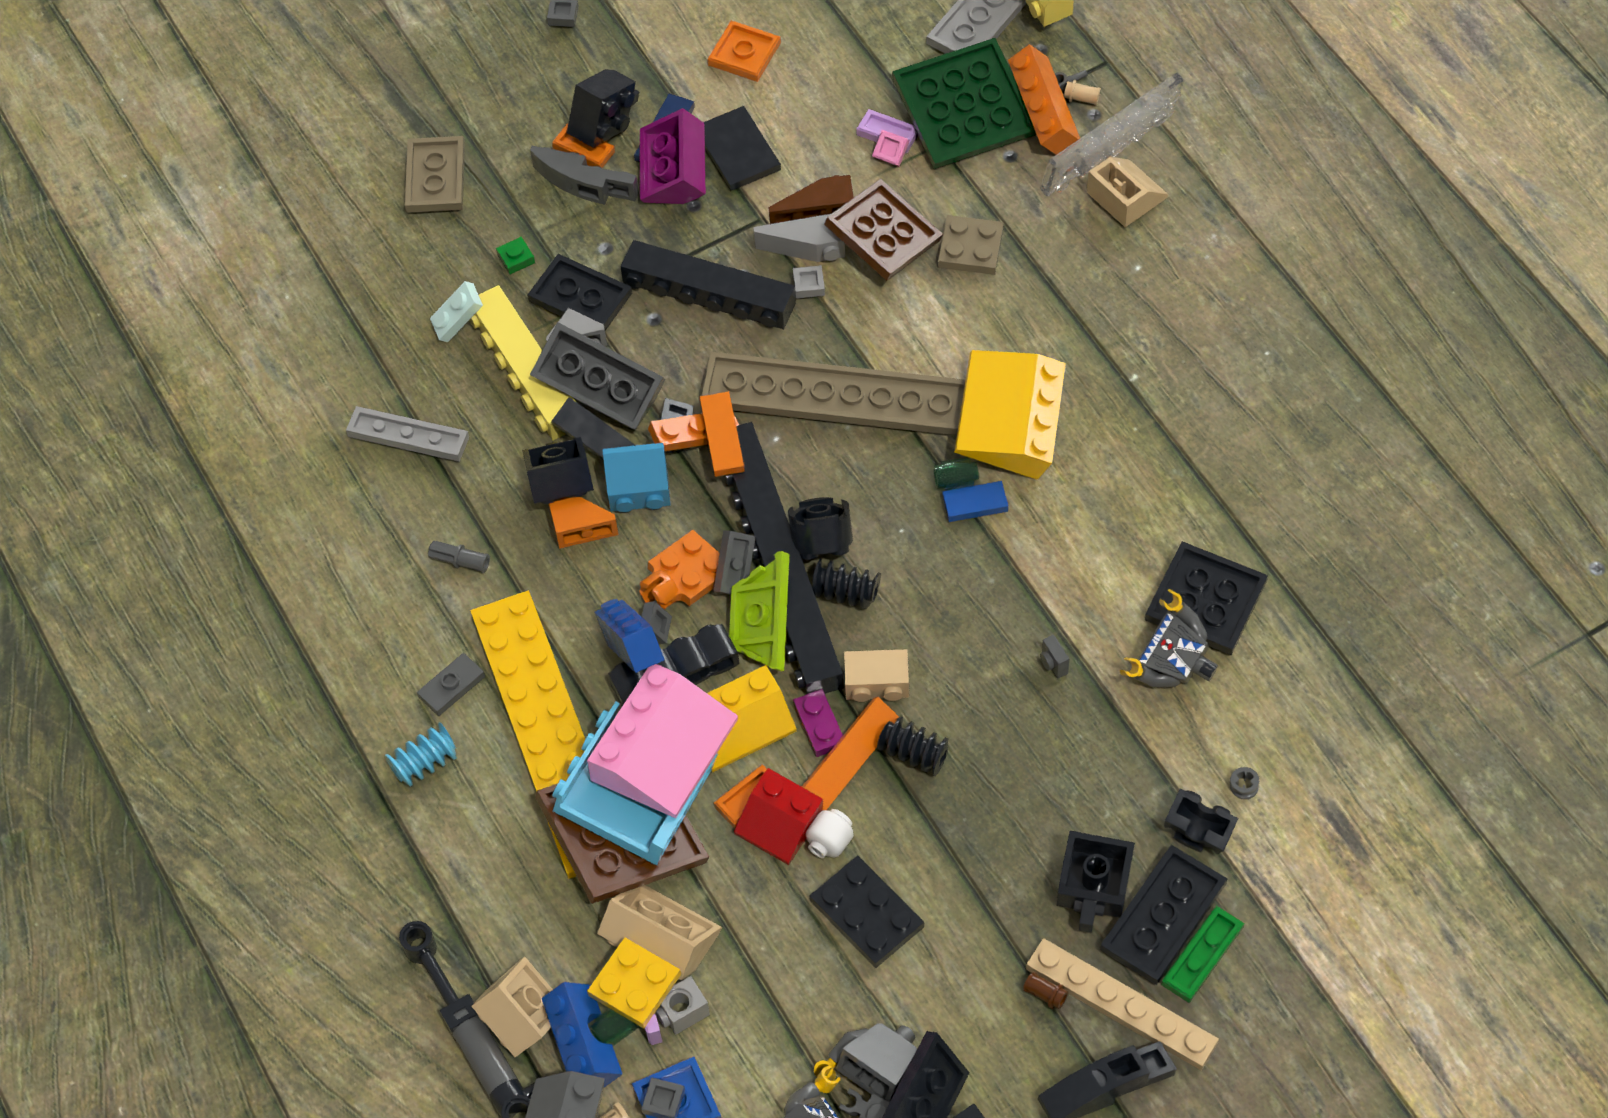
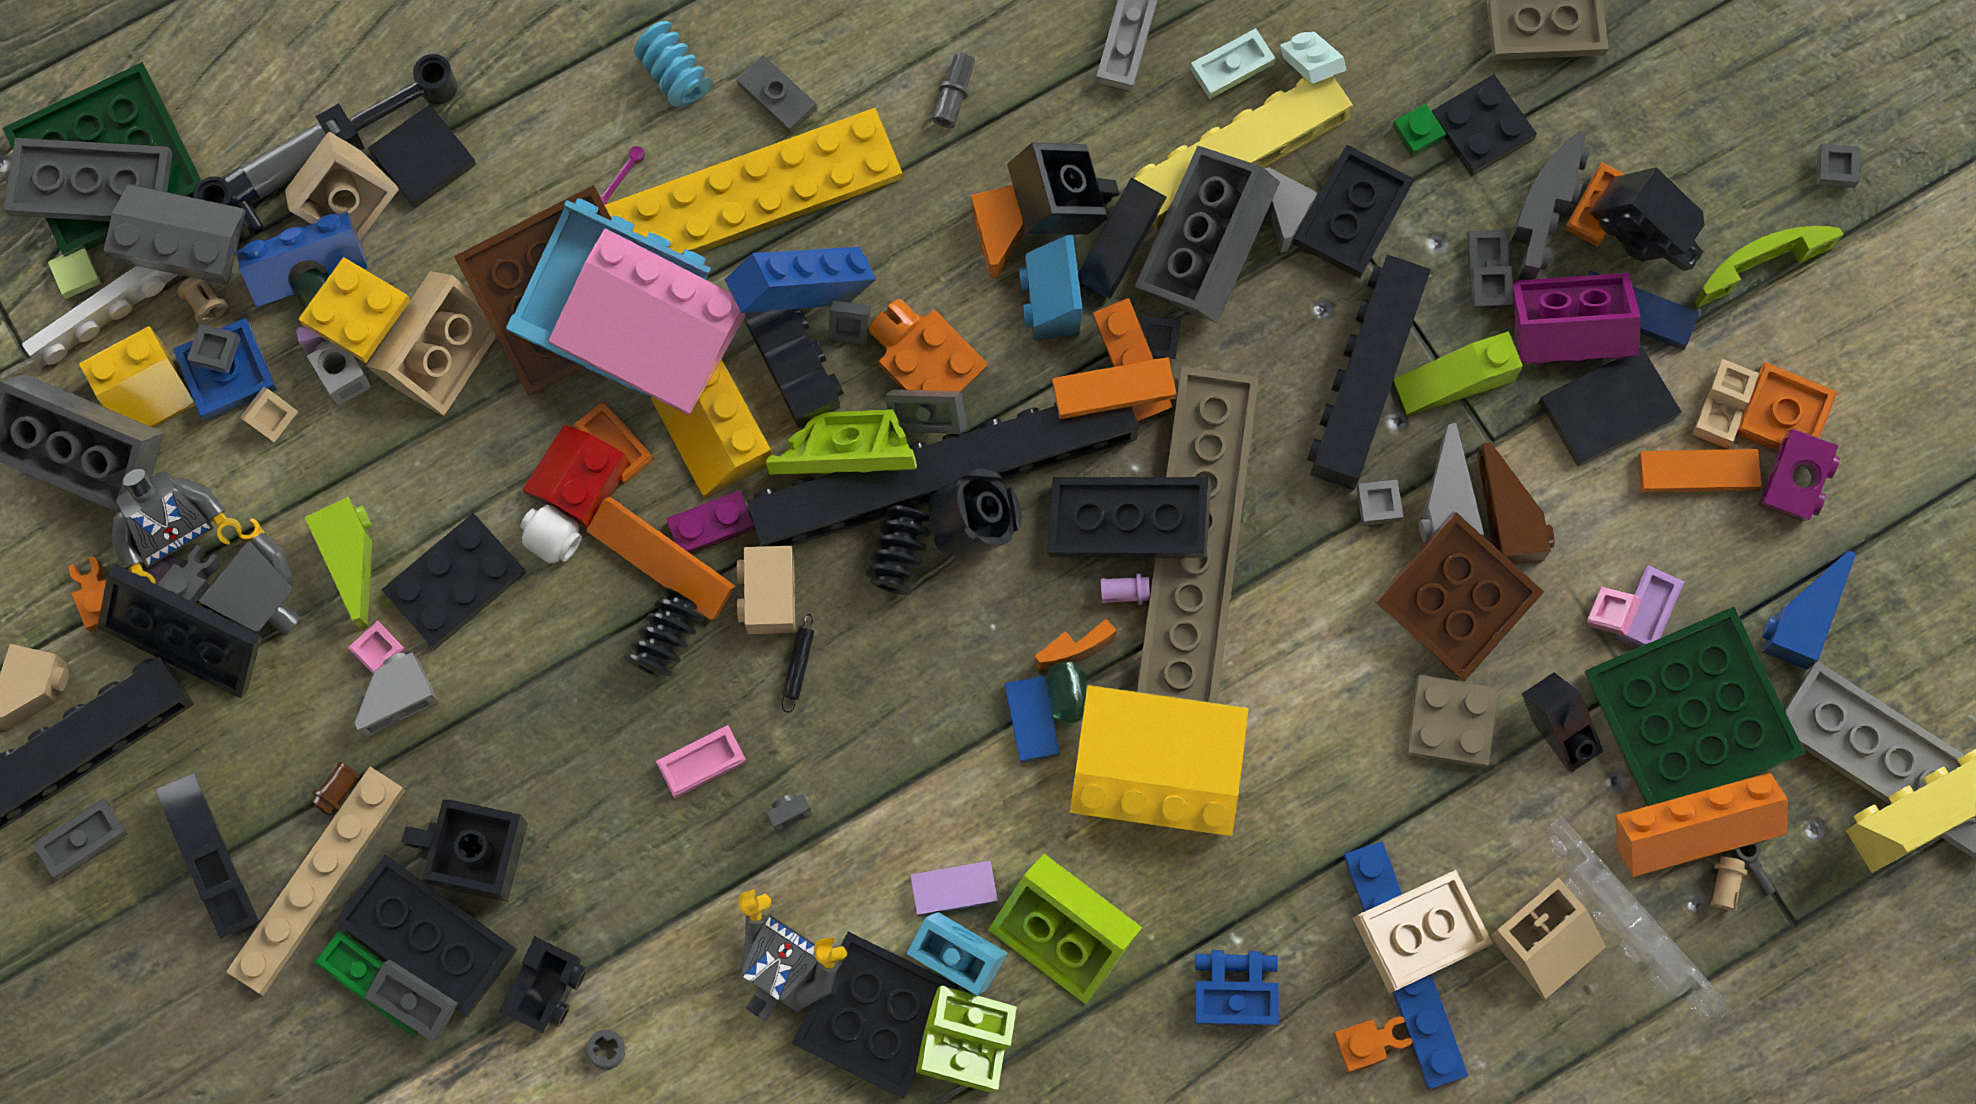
camera: 85 degrees right, 15 degrees up
none -> tan plate [240,386,298,443]
none -> lime slope [305,497,373,630]
none -> bright pink tile [348,620,406,674]
none -> light grey slope [354,652,439,738]
none -> dark grey plate [364,960,459,1041]
none -> black tile [368,104,476,208]
none -> magenta hinge [600,146,645,205]
none -> bright pink tile [656,725,747,799]
none -> black piece [782,614,815,713]
none -> medium azure brick [906,912,1008,996]
none -> lavender tile [910,861,998,917]
none -> lime slope [916,986,1017,1093]
none -> lime slope [988,854,1143,1004]
none -> orange slope [1034,618,1117,671]
none -> black plate [1047,477,1211,558]
none -> lavender pin [1101,574,1150,605]
none -> light aqua plate [1190,28,1276,99]
none -> blue plate [1194,950,1279,1026]
none -> orange plate [1333,1017,1412,1073]
none -> blue plate [1343,841,1469,1090]
none -> tile [1352,870,1493,994]
none -> lime slope [1392,331,1523,417]
none -> black plate [1432,74,1537,176]
none -> dark grey slope [1467,230,1513,307]
none -> black slope [1522,672,1603,773]
none -> orange tile [1638,449,1762,493]
none -> tan slope [1692,359,1759,449]
none -> lime slope [1694,226,1844,308]
none -> magenta brick [1758,429,1840,521]
none -> blue slope [1761,551,1856,670]

